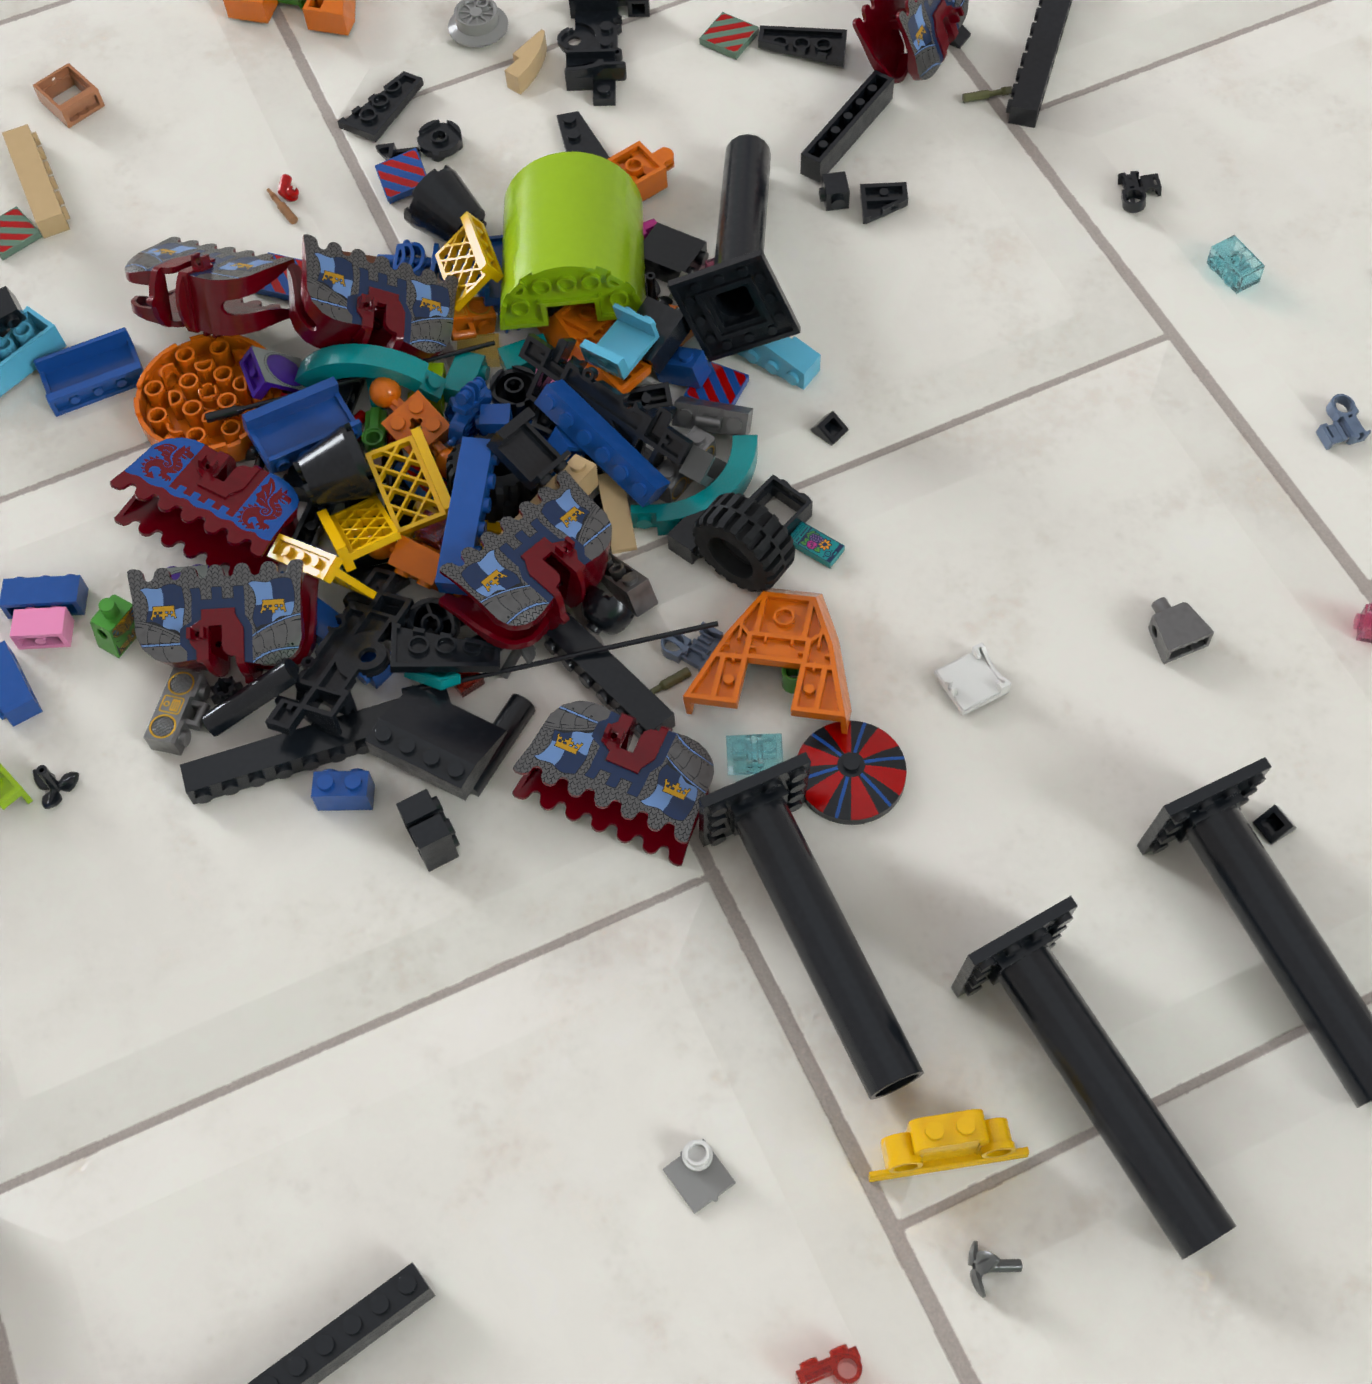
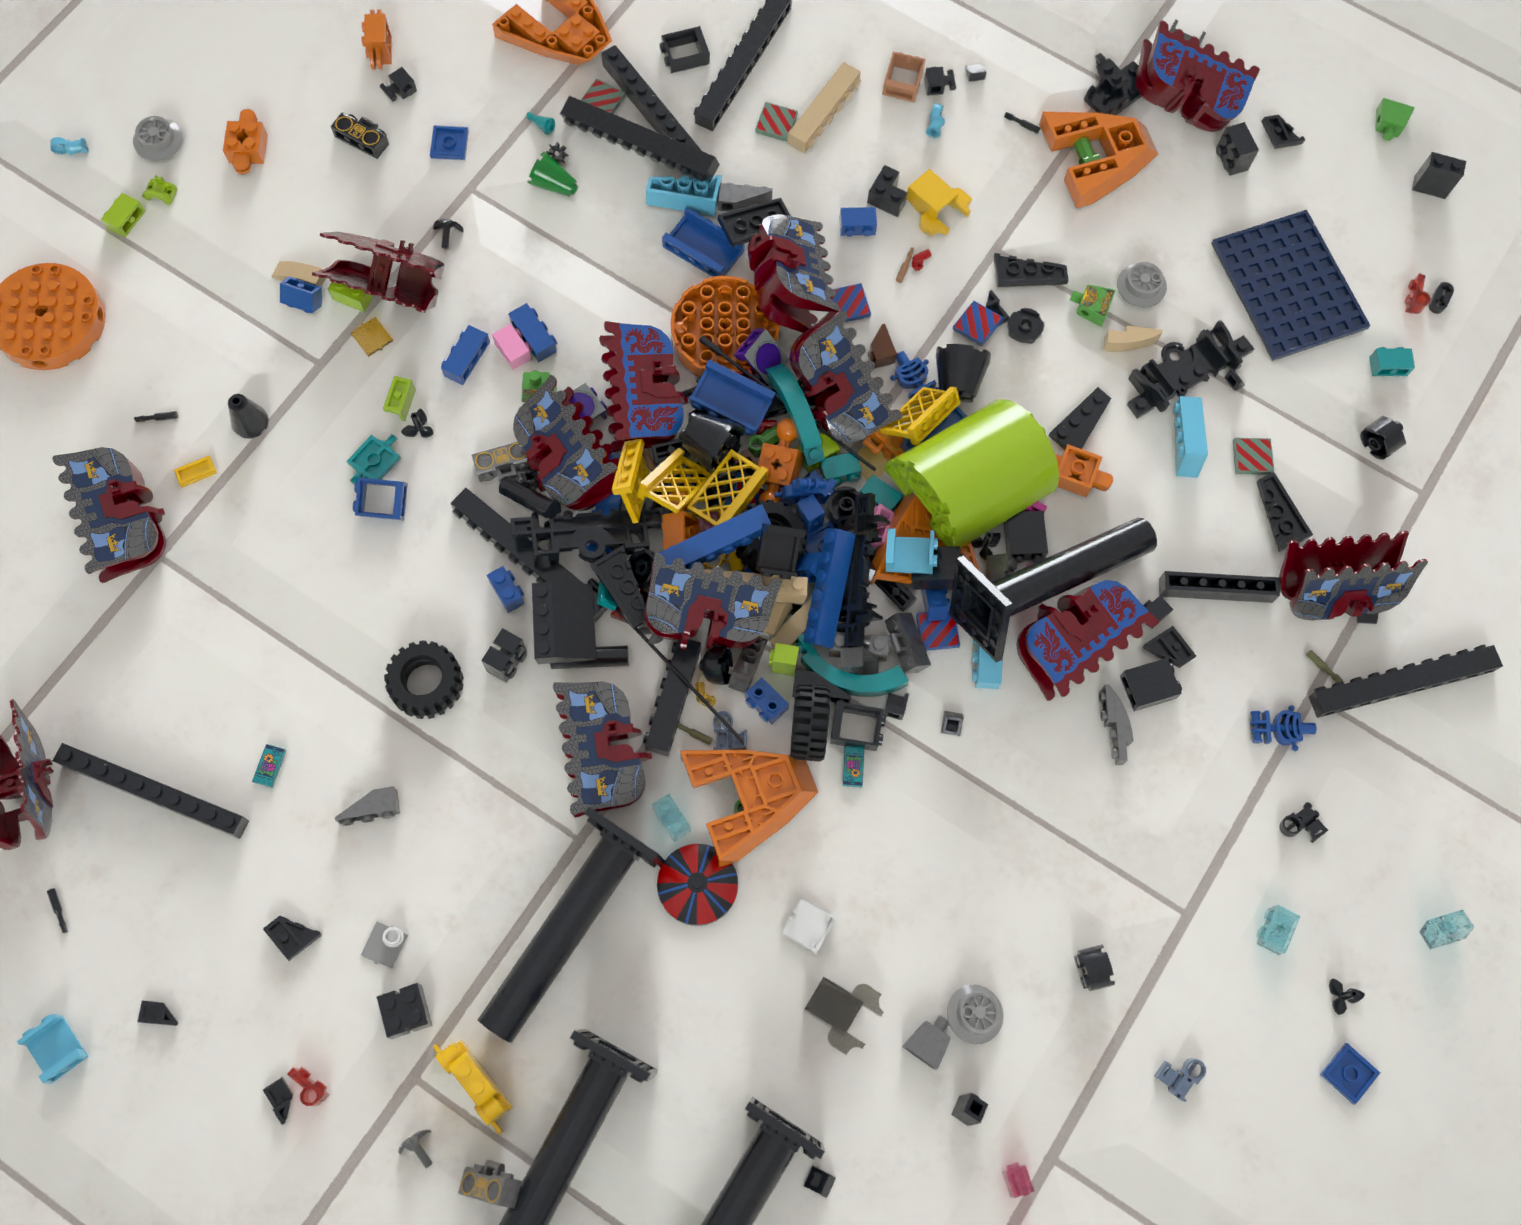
camera: 50 degrees right, 10 degrees up
none -> tile [252,744,286,788]
none -> black wing [263,916,322,961]
none -> flat silver slope [335,786,400,826]
none -> teal plate [346,434,401,485]
none -> blue window [353,477,408,521]
none -> black piece [376,983,433,1039]
none -> black tyre [384,640,464,719]
none -> flat silver piece [458,1160,522,1208]
none -> clear yellow arm [695,682,716,708]
none -> black hinge [717,198,791,247]
none -> flat silver slope [718,183,773,212]
none -> blue brick [745,677,789,725]
none -> lime brick [768,643,799,676]
none -> clear smoke piece [803,976,884,1055]
none -> blue brick [839,207,877,237]
none -> black brick [867,165,908,217]
none -> black panel [883,693,909,720]
none -> yellow piece [907,169,972,237]
none -> black brick [924,67,956,96]
none -> medium azure connector [926,103,945,139]
none -> light grey wheel [947,985,1003,1044]
none -> black brick [951,1093,988,1126]
none -> slope [965,64,987,82]
none -> black piece [1004,112,1041,134]
none -> dark red animal [1016,580,1159,701]
none -> bright green torso [1069,285,1116,327]
none -> black brick [1074,944,1115,991]
none -> flat silver slope [1099,684,1134,765]
none -> black brick [1120,658,1182,711]
none -> medium azure wedge [1173,396,1208,478]
none -> blue torso [1250,705,1317,751]
none -> black plant [1329,978,1365,1015]
none -> clear light blue brick [1419,910,1474,949]

